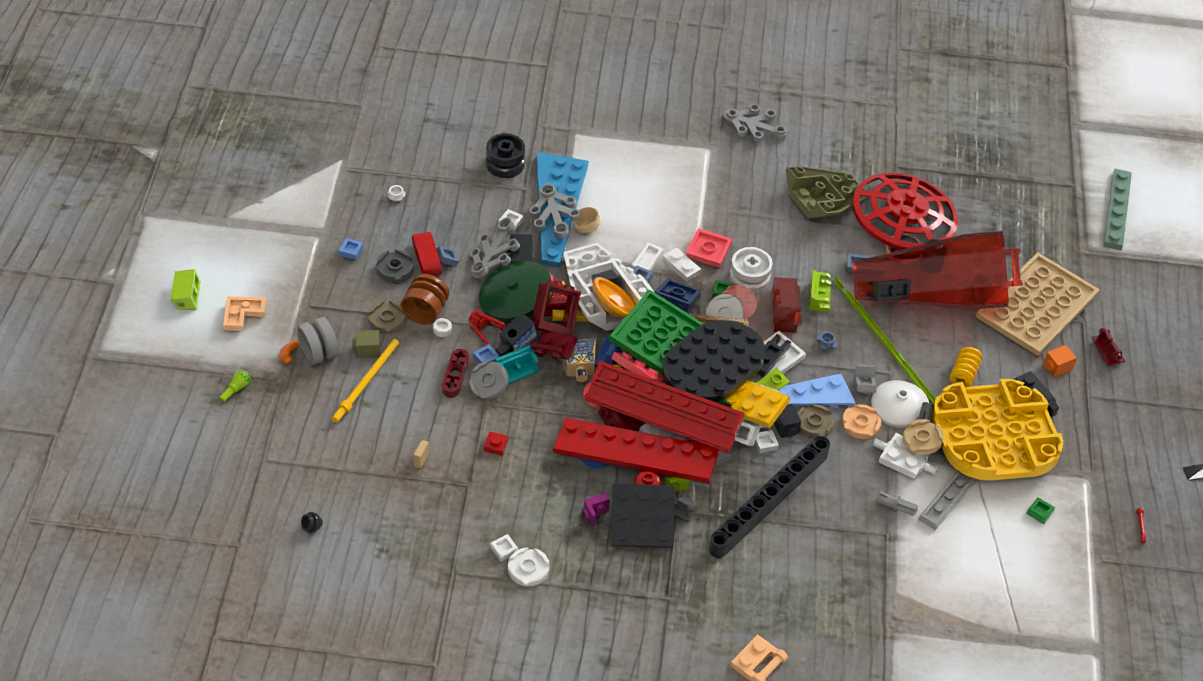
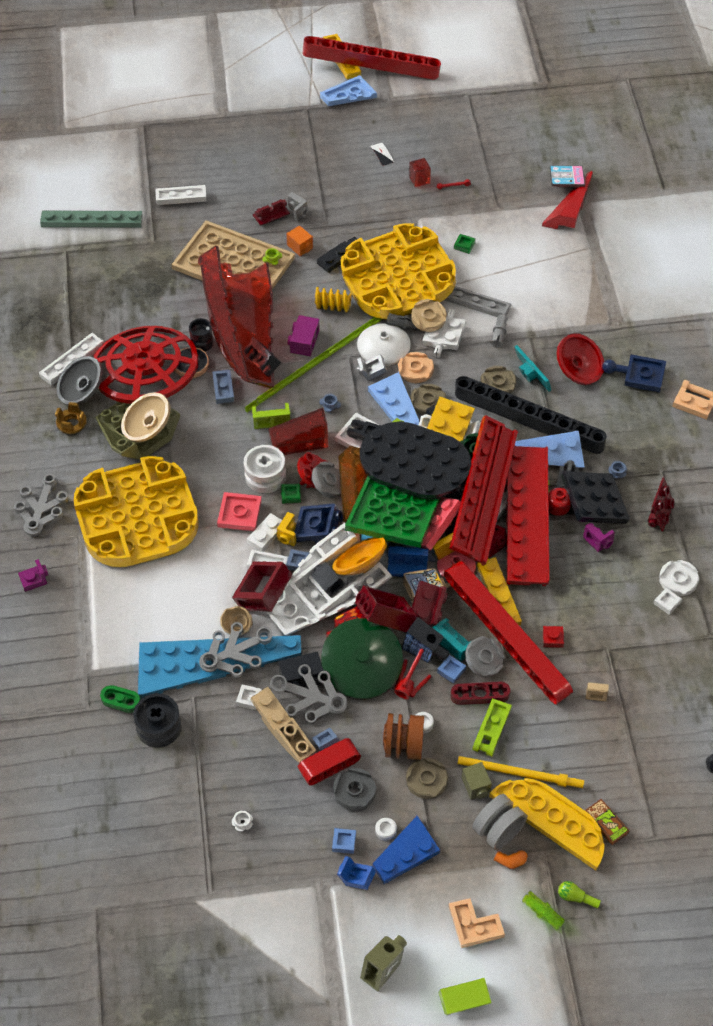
camera: 100 degrees left, 5 degrees up
none -> magenta bracket [18,559,49,592]
none -> white tile [39,333,104,386]
none -> pearl gold piece [55,402,87,434]
none -> dark grey dish [57,356,103,405]
none -> yellow plate [74,456,199,567]
none -> green plate [100,685,140,713]
none -> tan dish [121,392,171,442]
none -> white plate [156,185,207,205]
none -> dark red window [232,561,292,612]
none -> tan slope [250,687,316,763]
none -> lime plate [262,248,282,265]
none -> yellow bracket [277,512,296,546]
none -> magenta brick [287,315,320,357]
none -> light grey bracket [288,192,308,222]
none -> blue bracket [337,856,376,890]
none -> olive torso [360,935,407,992]
none -> blue wing [373,816,440,884]
none -> white tile [375,818,397,841]
none -> clear red brick [409,158,431,187]
none -> red beam [443,561,573,705]
none -> lime plate [472,698,512,757]
none -> yellow plate [477,557,522,626]
none -> dark tan tile [480,366,516,394]
none -> yellow plate [489,778,604,871]
none -> teal piece [514,345,552,392]
none -> light blue wing [515,431,585,468]
none -> clear neon green pin [522,891,565,931]
none -> red wedge [542,171,593,230]
none -> piece [549,166,585,187]
none -> red dish [557,334,604,385]
none -> tile [585,799,630,846]
none -> dark blue plate [602,354,666,393]
none -> sand blue plate [608,461,627,478]
none -> dark red hinge [647,477,675,532]

